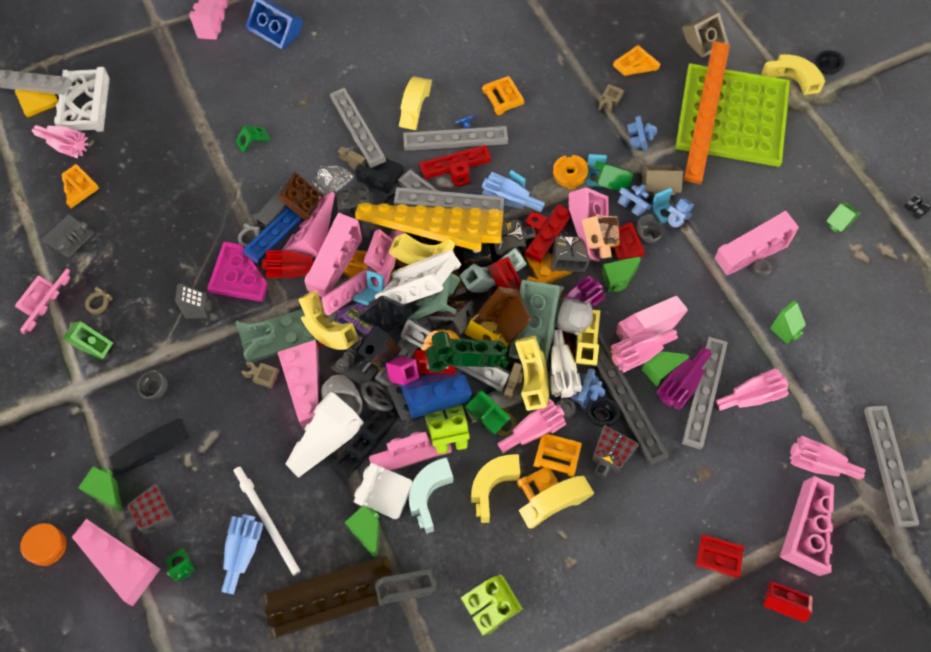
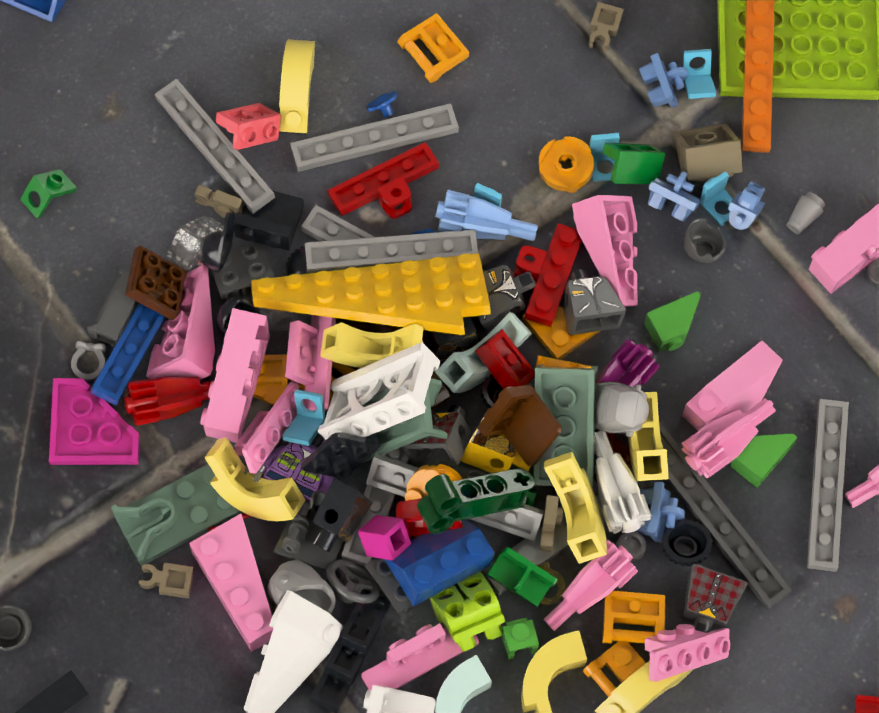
camera: 15 degrees left, 5 degrees up
dark grey slope [175,284,212,319] -> none
light nougat torso [582,216,619,259] -> none
red plate [613,222,646,261] -> none
magenta piece [656,347,712,410] -> none
none -> black cap [202,212,236,273]
none -> coral bracket [216,103,281,150]
none -> bright green window [502,618,539,660]
none -> bright pink bracket [645,624,730,682]
none -> medium azure bracket [683,49,716,99]
none -> light grey cone [786,192,825,234]

